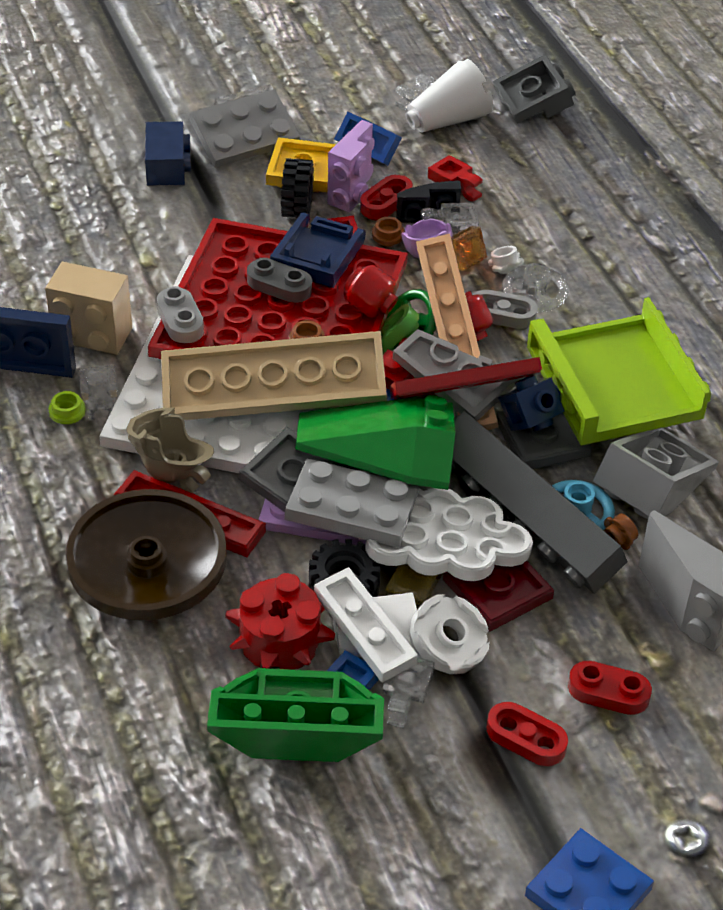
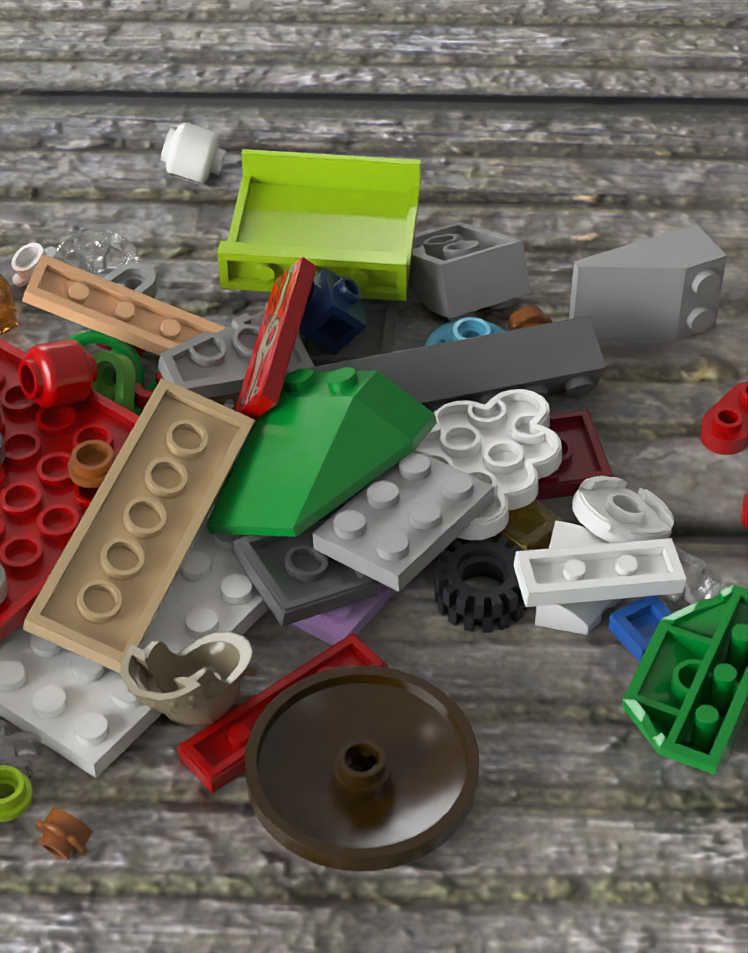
camera: 65 degrees left, 0 degrees up
red brick [225,573,336,670] -> none
none -> dark orange plate [35,808,93,861]
none -> white head [160,122,226,184]

